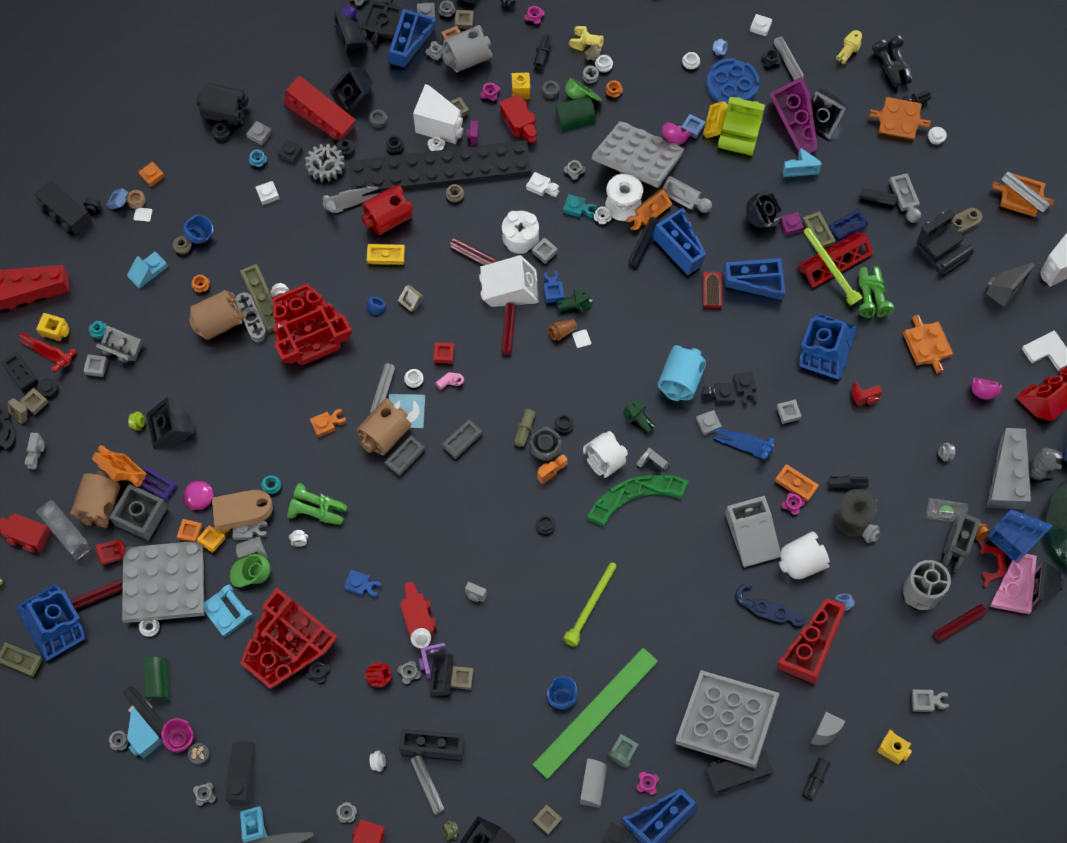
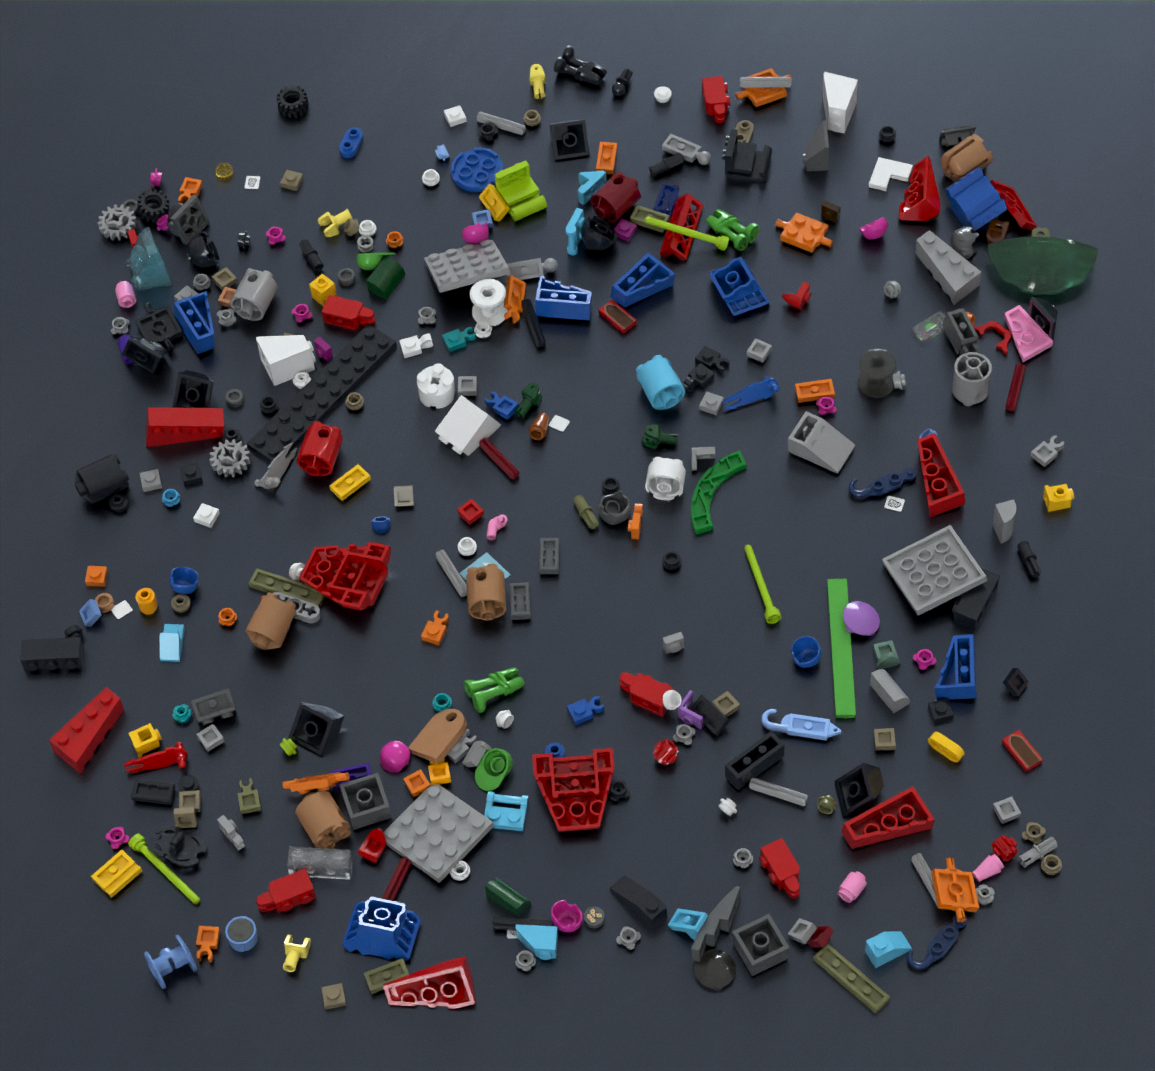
camera: 40 degrees left, 10 degrees down
axle [450,238,499,265] -> none
magenta wedge [769,77,818,154] -> none
white cylinder [779,532,830,579] -> none
black axle [829,475,869,490] -> none
orange plate [869,97,931,140] -> none
blue slope [987,509,1053,563] -> none
none -> light orange brick [135,588,158,615]
none -> olive plate [237,778,261,814]
none -> red wedge [383,956,476,1009]
none -> dark tan plate [523,110,541,126]
none -> blue plate [545,742,565,758]
none -> medium azure plate [566,208,586,256]
none -> dark red cylinder [590,171,641,223]
none -> orange plate [596,142,618,174]
none -> red hinge [702,76,730,124]
none -> light blue plate [761,709,841,741]
none -> dark brown plate [821,200,841,223]
none -> medium lavender dish [843,601,880,636]
none -> white sticker [884,496,905,512]

